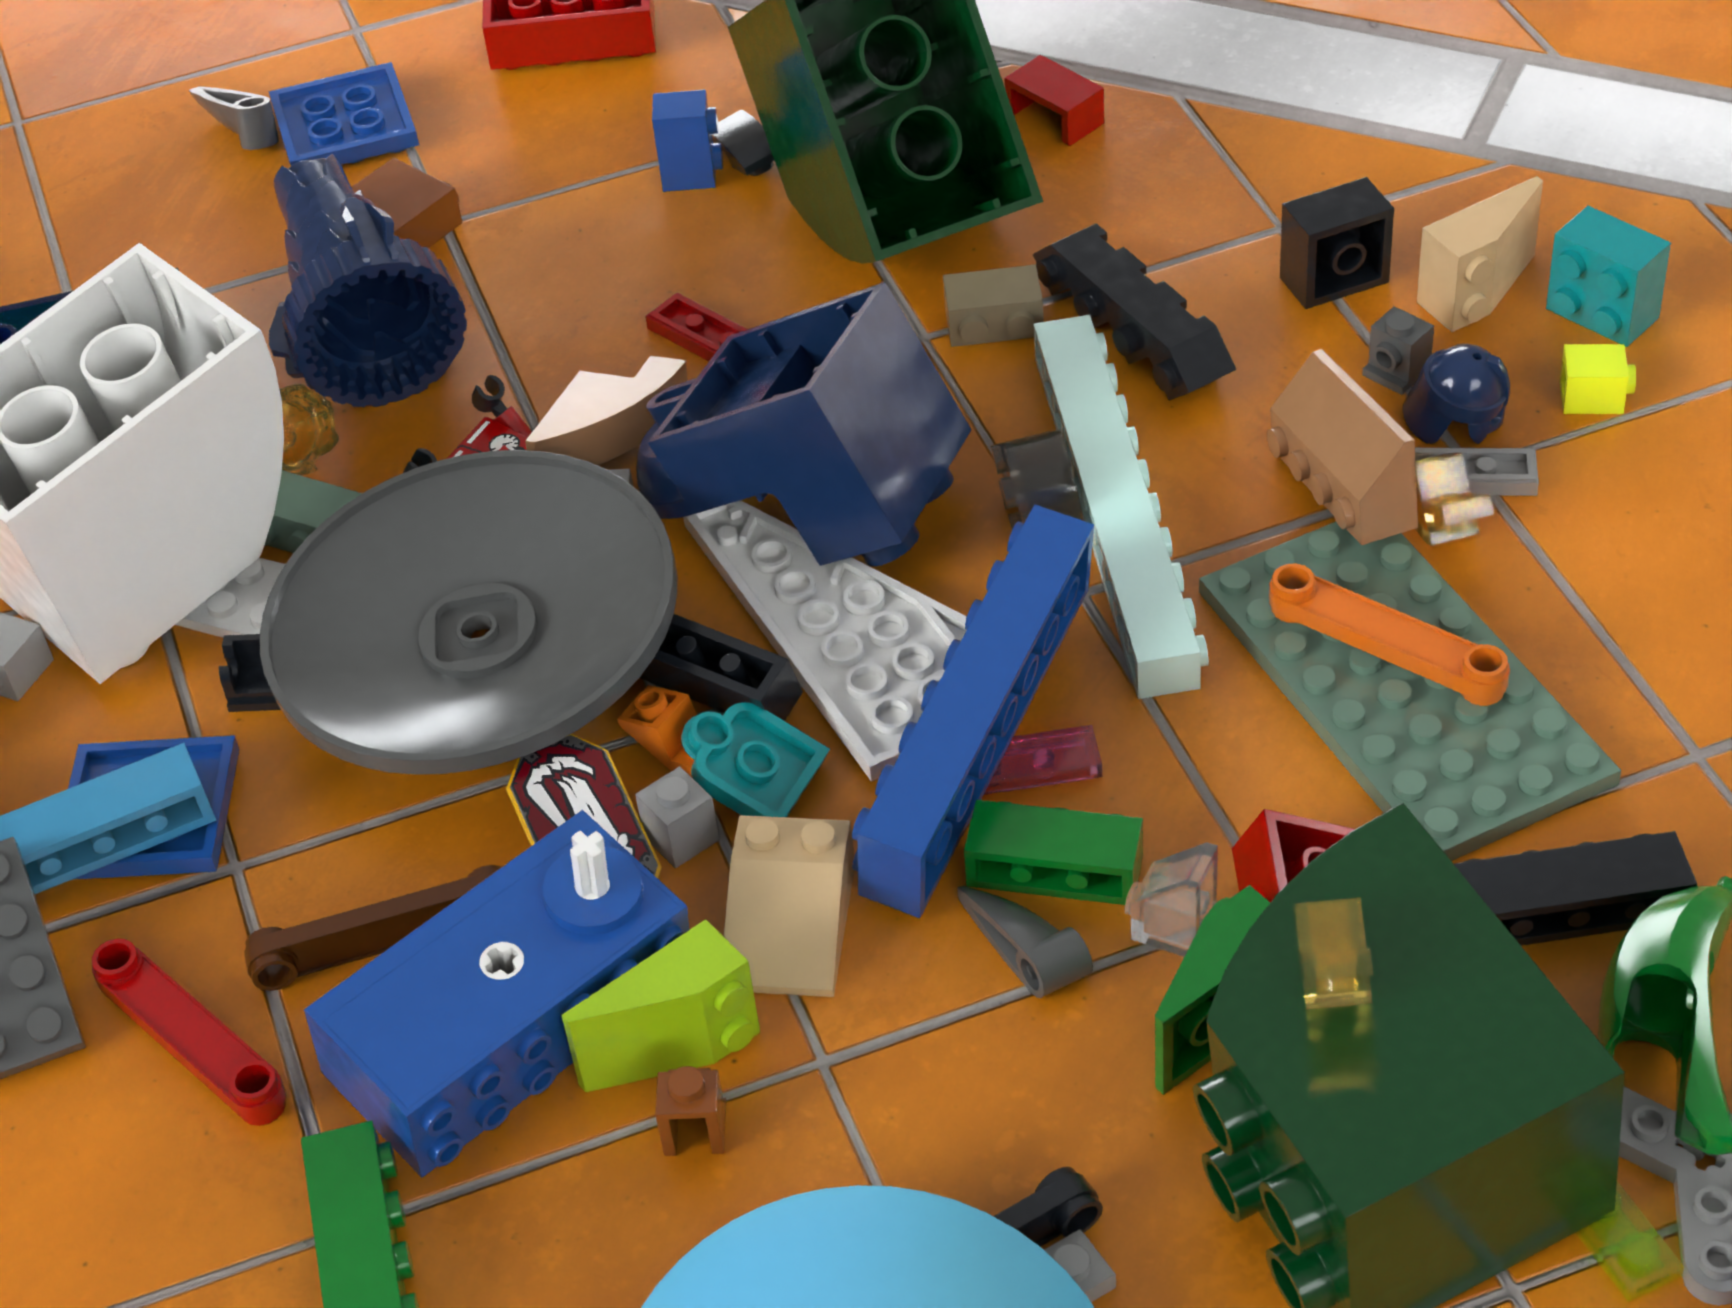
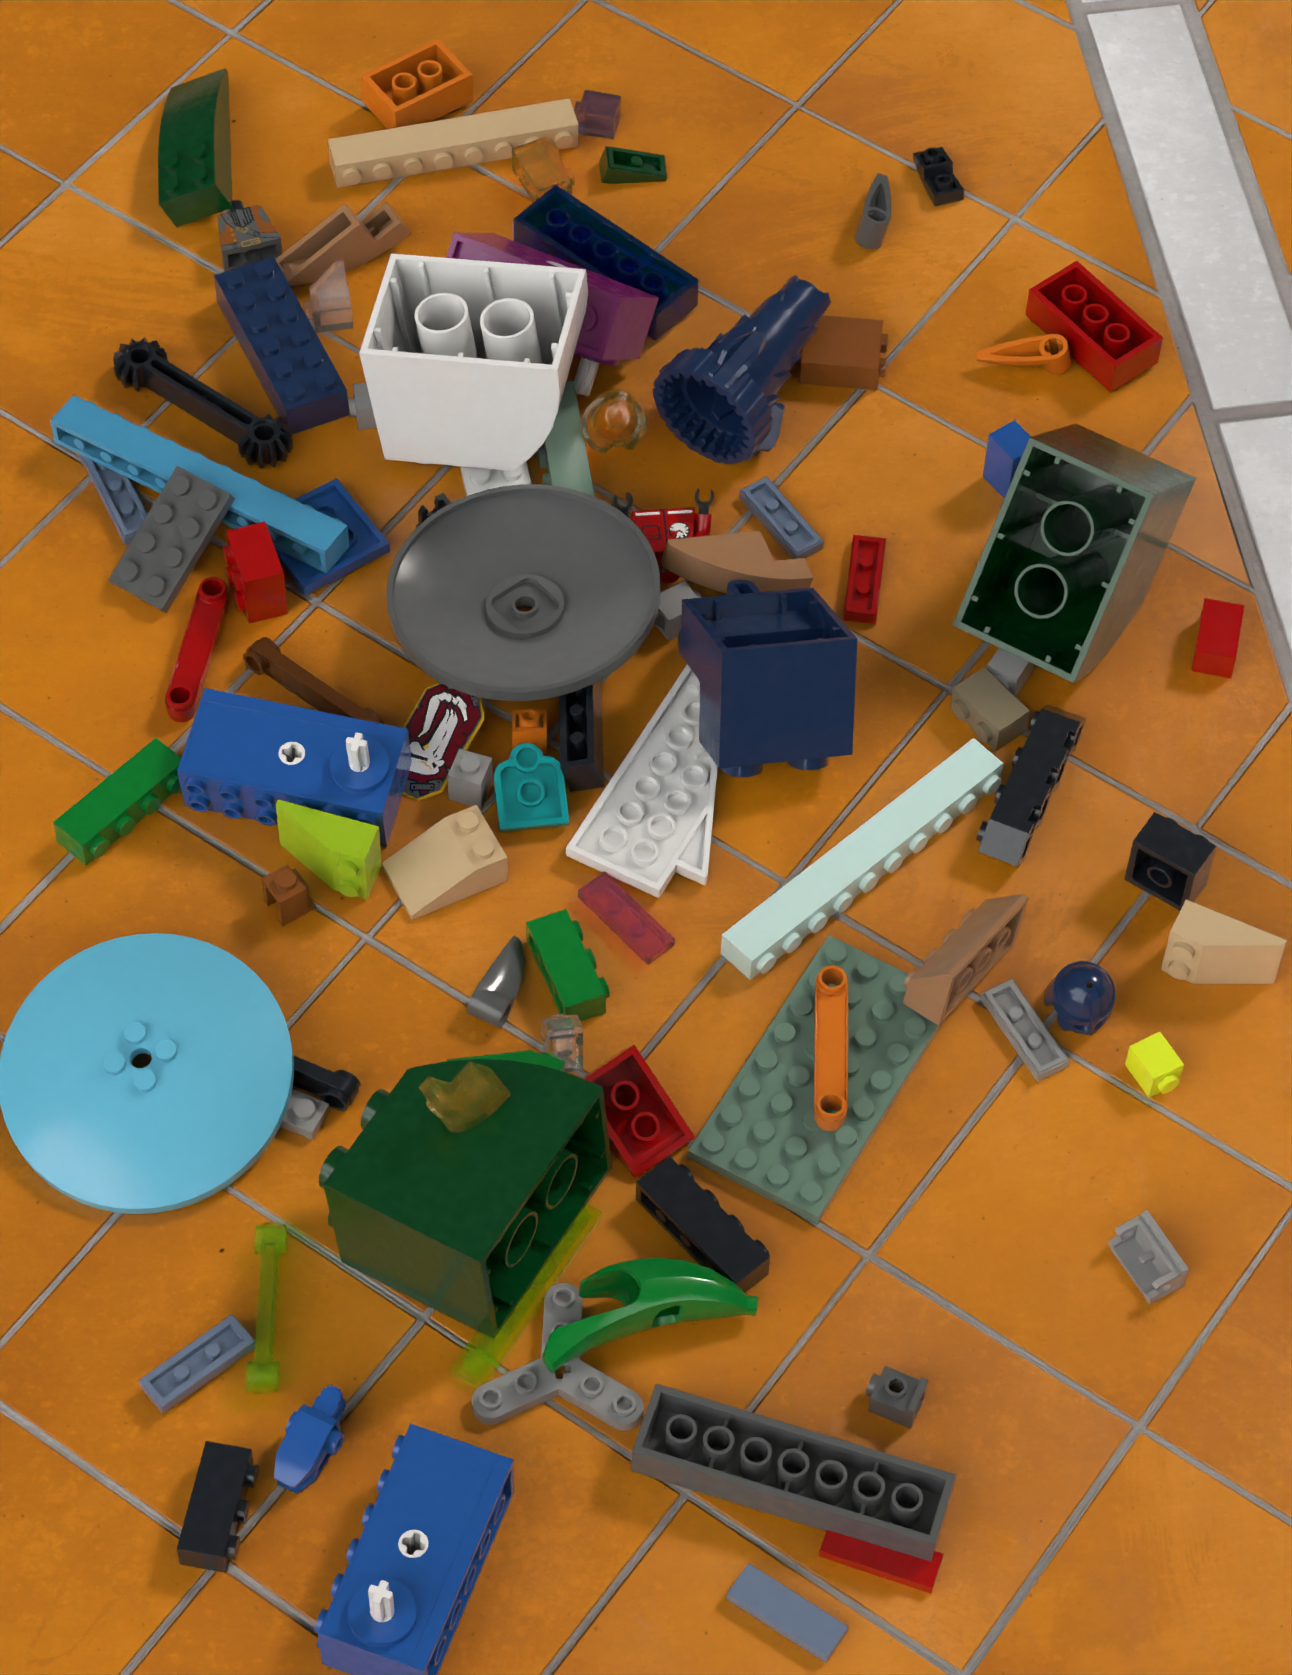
camera: 50 degrees right, 10 degrees up
blue plate [269,62,419,166] -> none
blue brick [852,504,1094,918] -> none
clear smoke brick [991,429,1084,532] -> none
dark grey brick [1362,306,1434,395] -> none
clear yellow brick [1415,453,1494,546] -> none
teal brick [1546,206,1671,347] -> none
none -> red brick [222,521,288,624]
none -> sand blue tile [739,477,824,559]
none -> black slope [913,147,964,206]
none -> orange piece [976,334,1072,375]
none -> light grey brick [987,648,1034,697]

